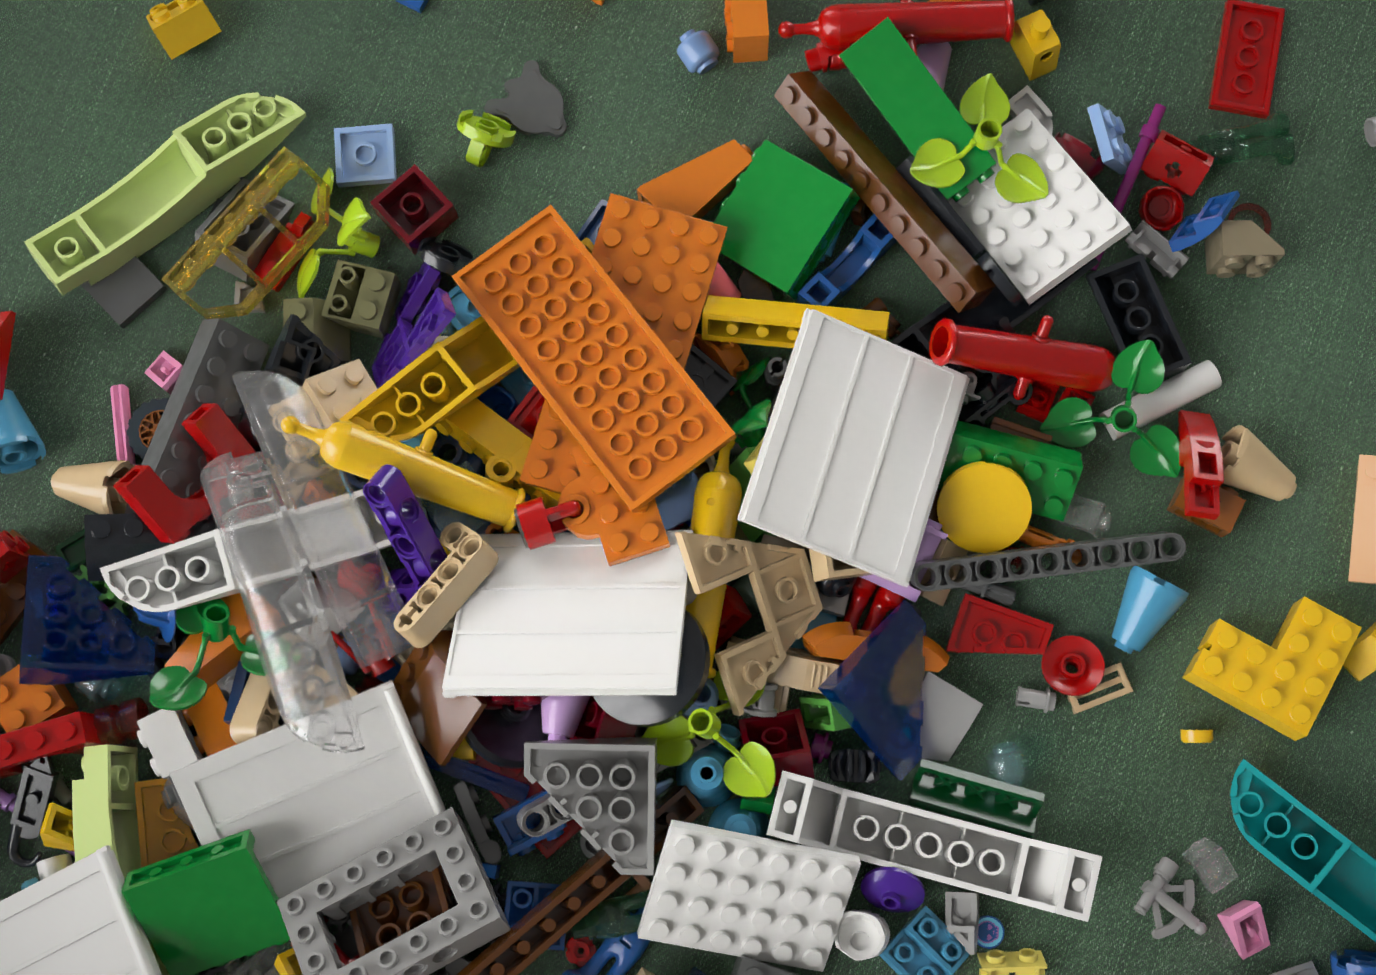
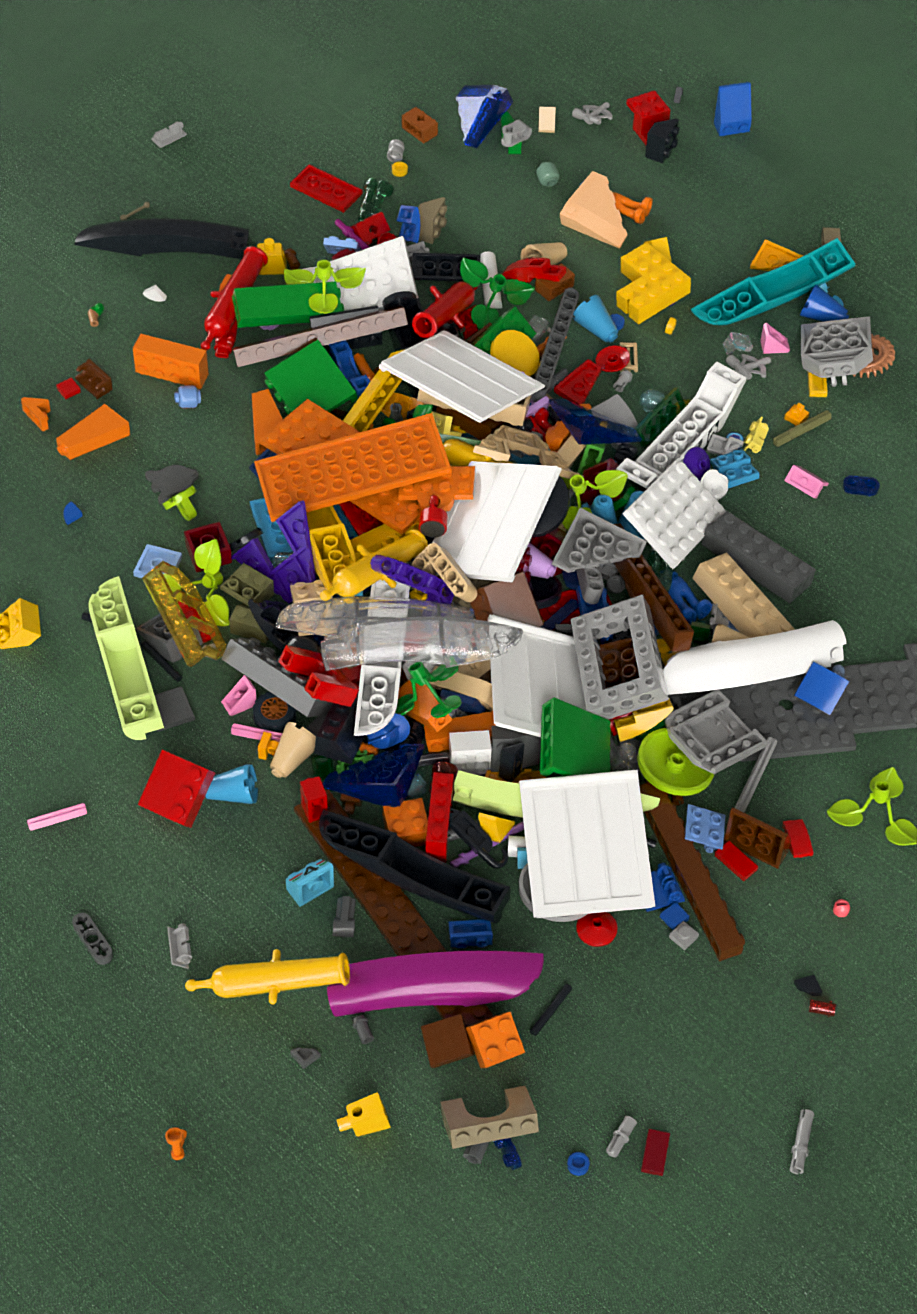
camera: 75 degrees left, 25 degrees down
none -> light orange tile [258,732,279,760]
none -> reddish brown pin [284,248,301,270]
none -> orange pin [353,353,376,382]
none -> yellow tile [392,161,408,177]
none -> black slope [499,743,525,782]
none -> blue tile [610,314,625,330]

